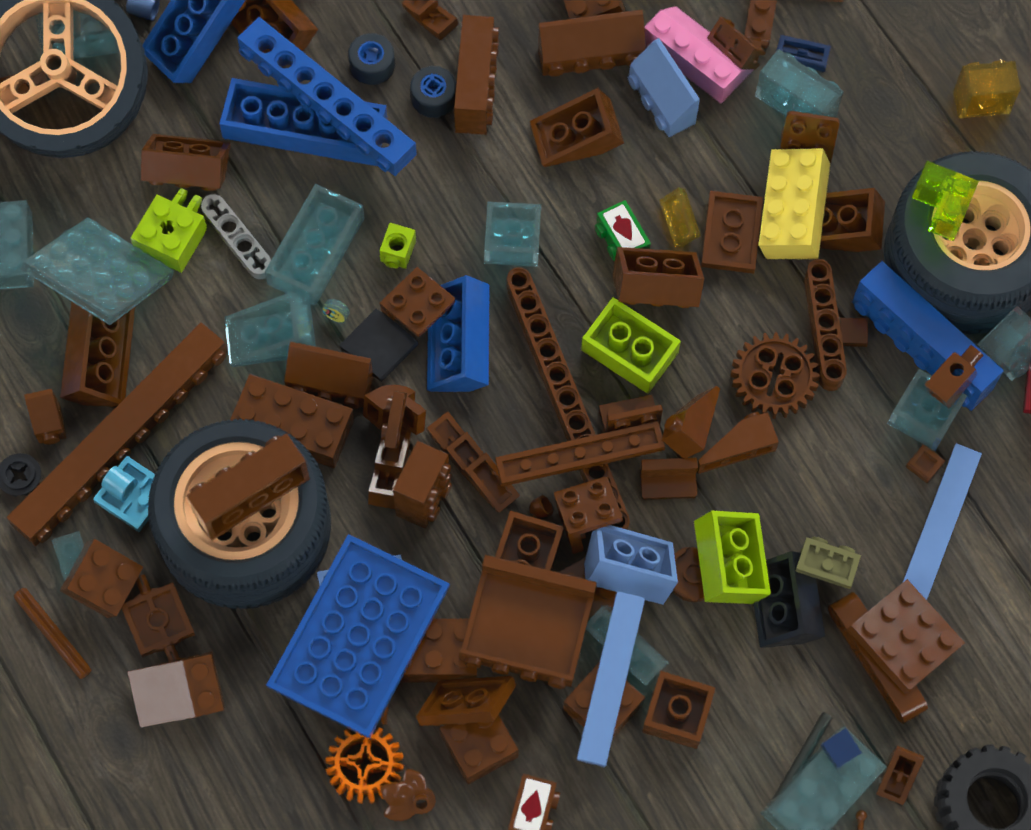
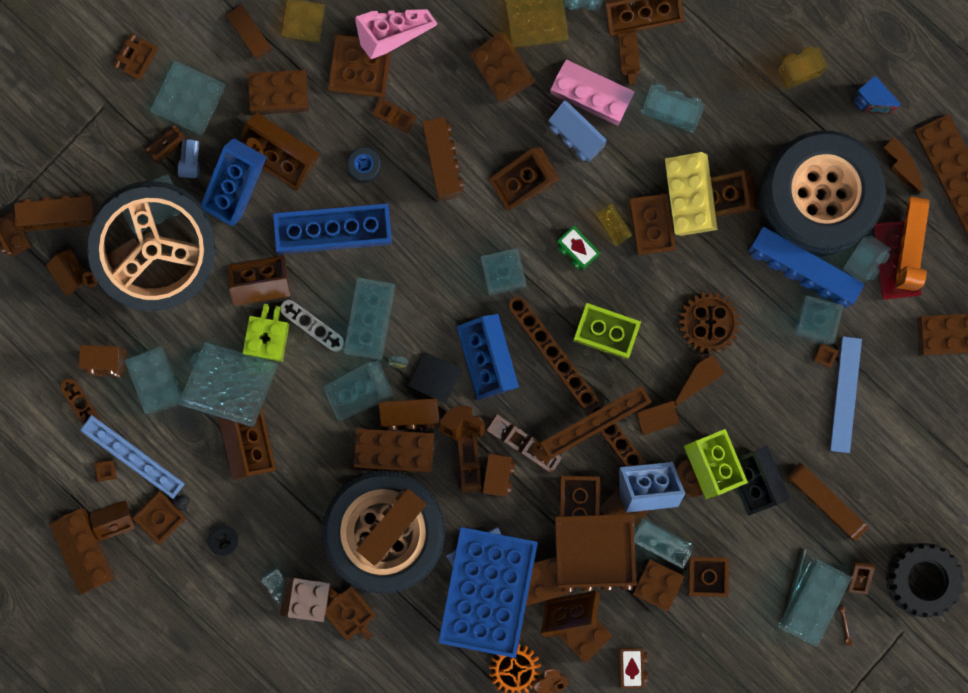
camera: 15 degrees left, 15 degrees up
reddish brown brick [6,322,228,547] -> none
reddish brown axle [14,588,91,679] -> none
reddish brown slope [24,389,67,445] -> none
medium azure plate [93,456,155,532] -> none
slope [127,651,225,727] -> none
blue brick [237,17,417,176] -> none
lime brick [380,223,416,269] -> none
reddish brown bracket [380,267,455,337] -> none
reddish brown plate [381,391,408,449] -> none
black wheel [410,66,457,118] -> none
reddish brown hinge [529,495,553,519] -> none
reddish brown slope [538,10,646,76] -> none
reddish brown bracket [554,477,623,554] -> none
medium blue tile [577,592,645,767] -> none
reddish brown bracket [599,395,663,433] -> none
reddish brown brick [612,247,704,308] -> none
reddish brown slope [662,386,720,459] -> none
reddish brown hinge [707,17,765,70] -> none
dark blue tile [774,35,831,72] -> none
reddish brown bracket [780,111,840,163] -> none
olive bracket [795,537,861,589] -> none
reddish brown beam [804,259,847,391] -> none
dark blue tile [820,728,862,769] -> none
reddish brown tile [839,318,868,347] -> none
reddish brown plate [847,579,965,694] -> none
clear neon green brick [912,161,979,241] -> none
reddish brown torso [924,345,984,409] -> none

